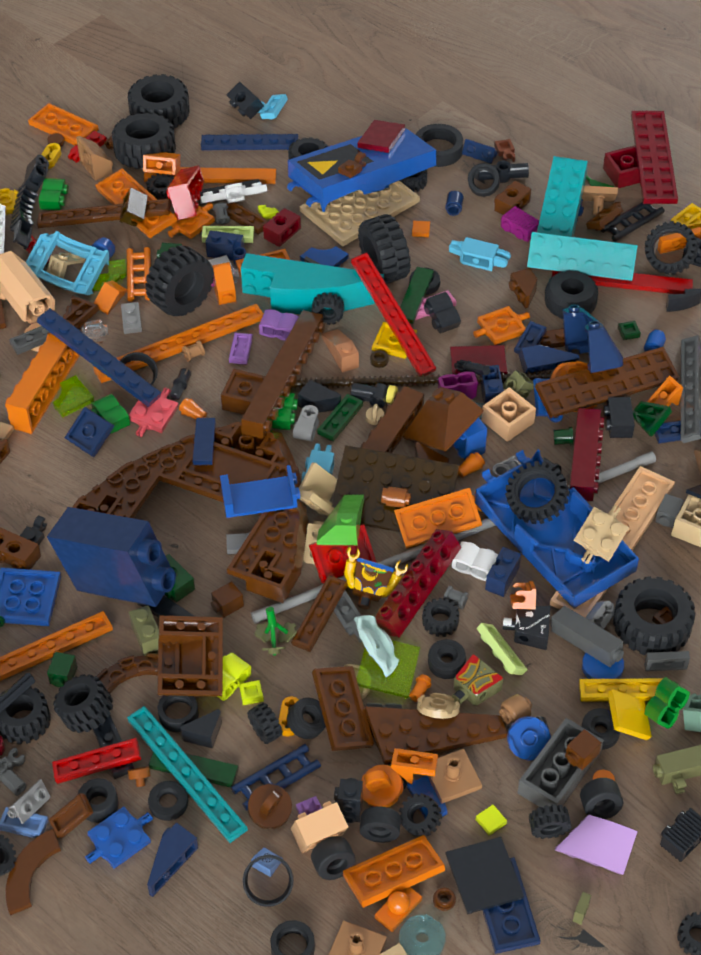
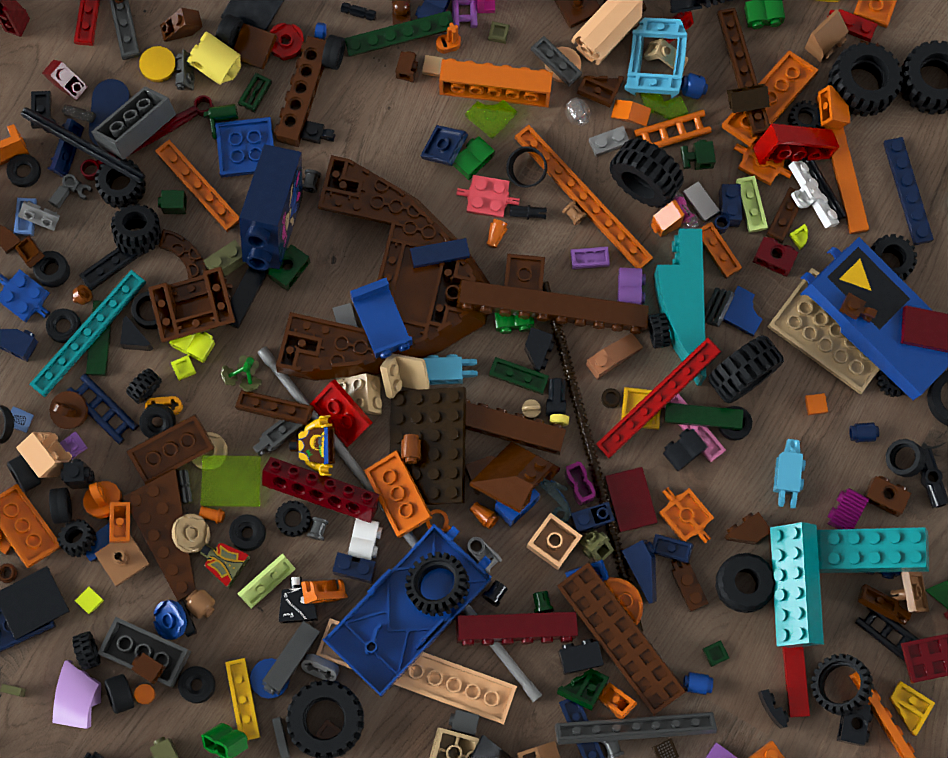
camera: 75 degrees right, 25 degrees up
dark blue plate [37,308,161,407] -> none
red tile [52,738,141,784] -> none
reddish brown brick [211,581,244,618] -> none
dark grey bush [213,203,230,225] -> none
light grey piece [293,405,319,442] -> none
bright green wedge [317,495,364,545] -> none
light aqua piece [354,615,399,677] -> none
black piece [454,360,490,375] -> none
dark blue windscreen [562,305,624,373] -> none
tan plate [573,505,629,564] -> none
yellow tile [608,689,652,740] -> none

